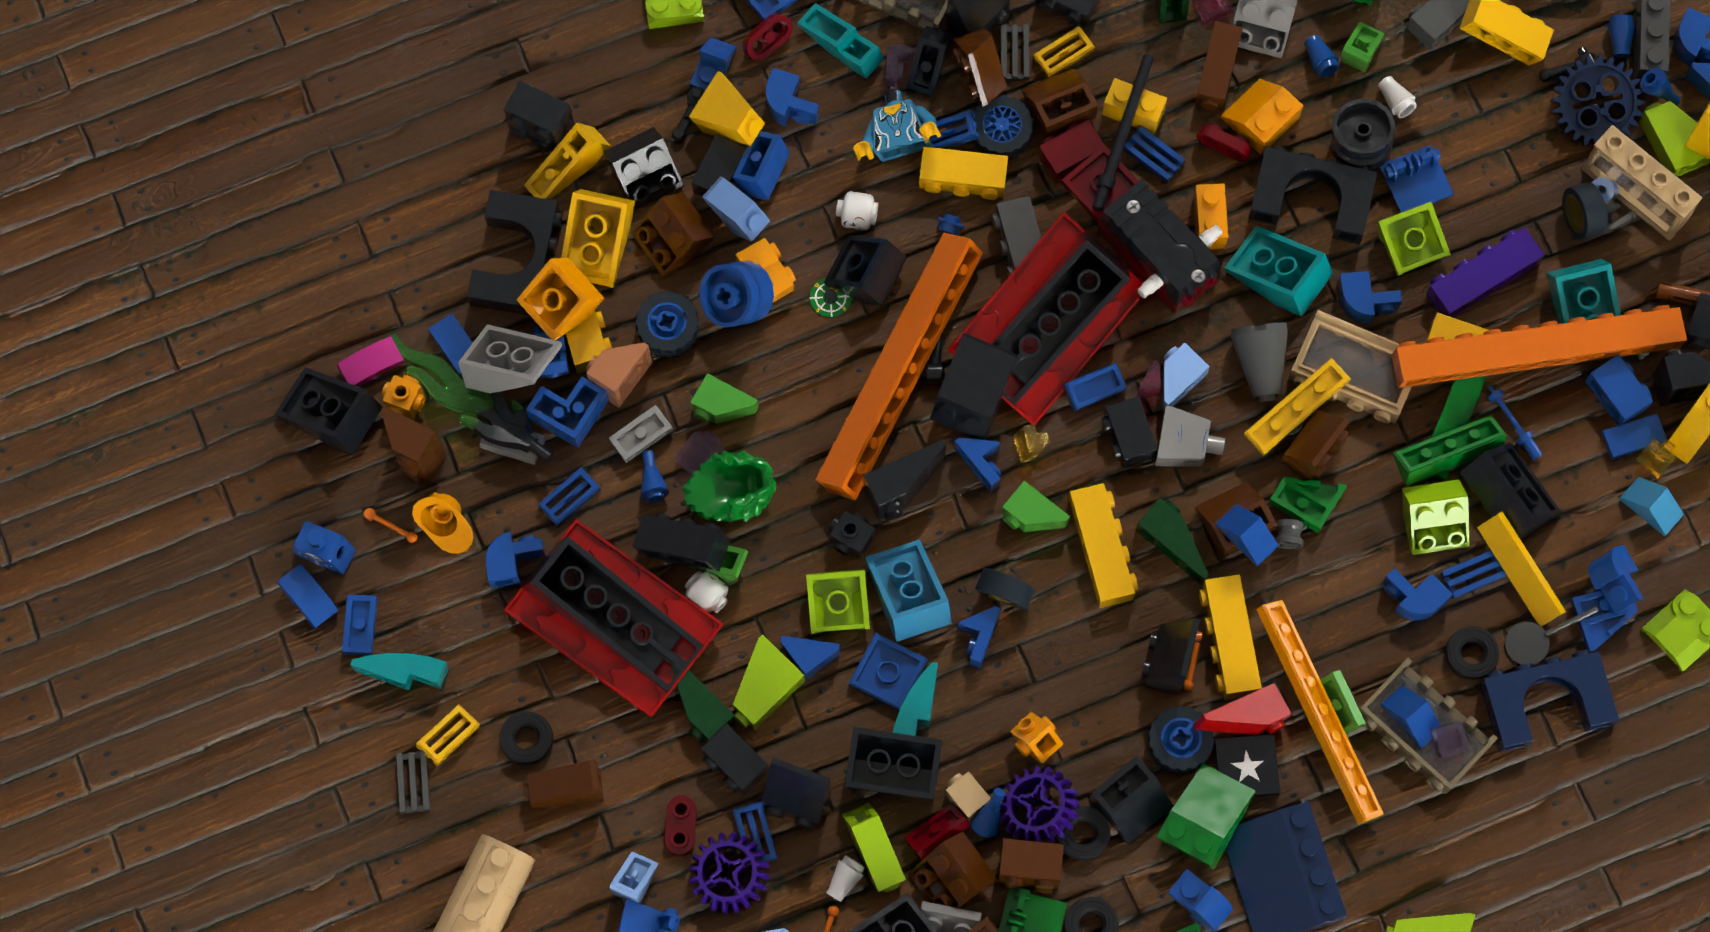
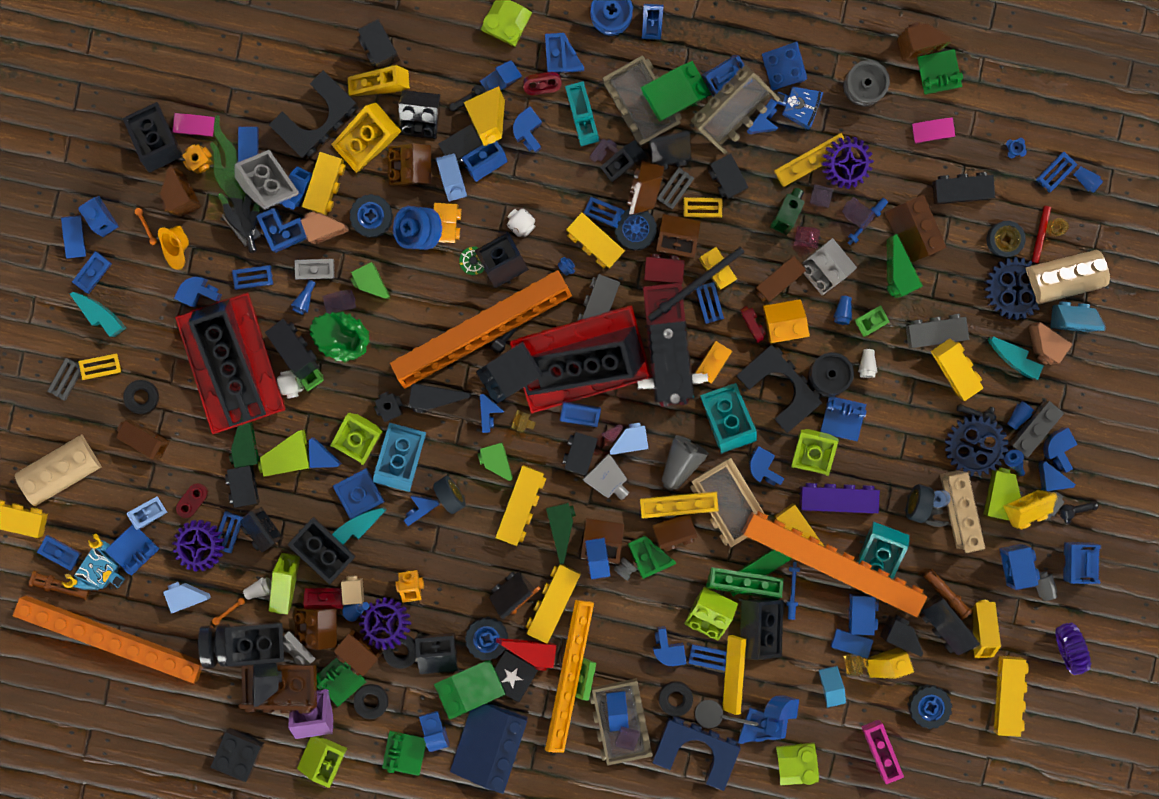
camera: 30 degrees right, 15 degrees up
light orange slope [517,258,604,340] -> none
dark azure torso [853,90,941,162] -> none

